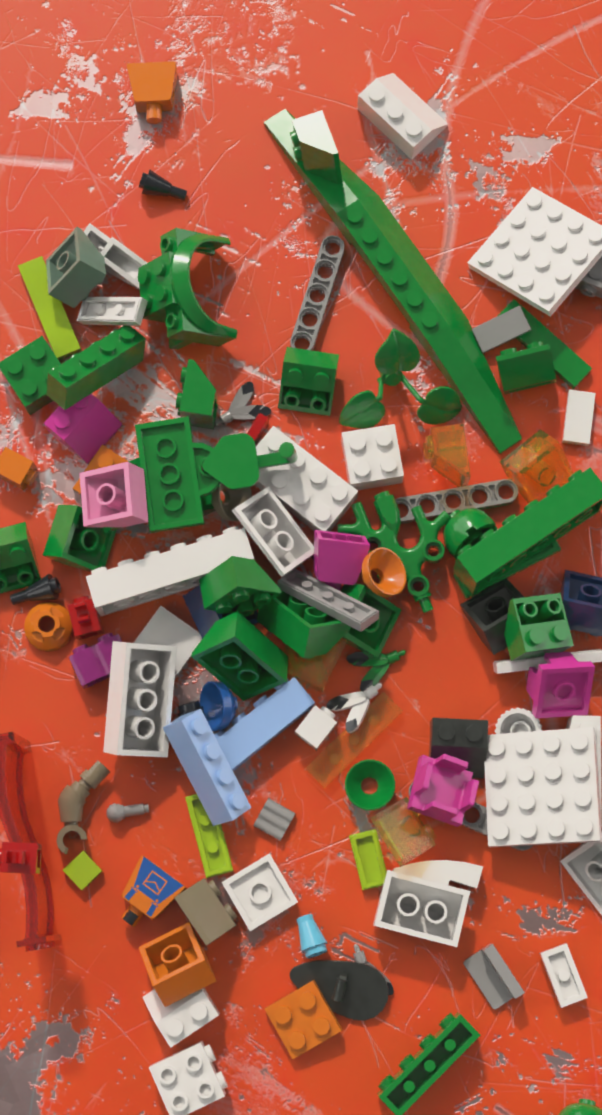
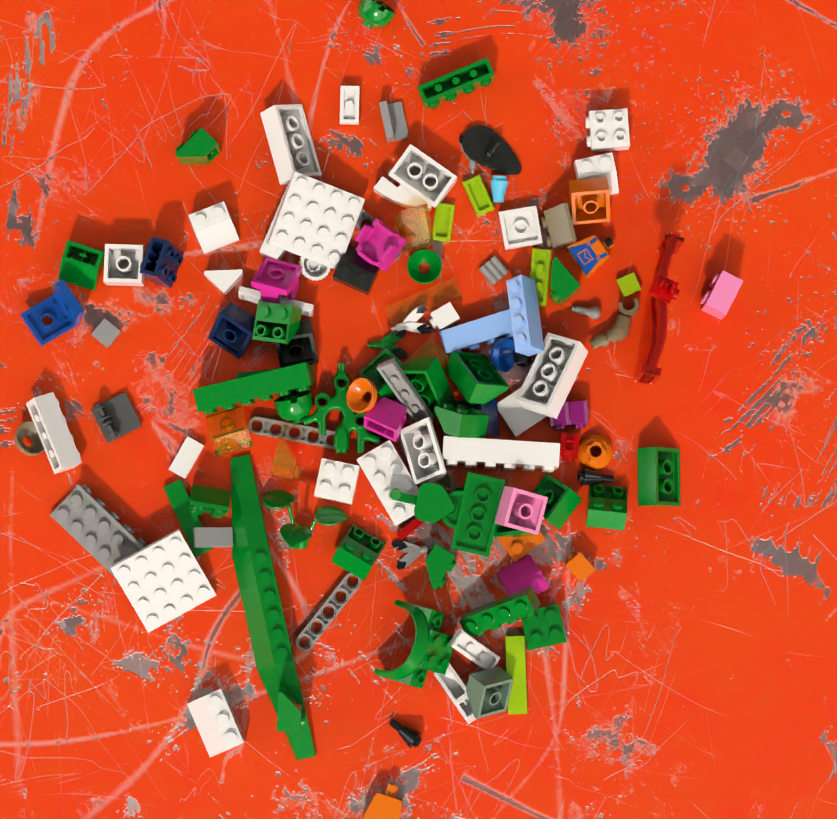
camera: 155 degrees left, 5 degrees up
orange plate [265,980,343,1059] -> none
none -> lime tile [462,174,495,217]
none -> green slope [549,257,581,306]

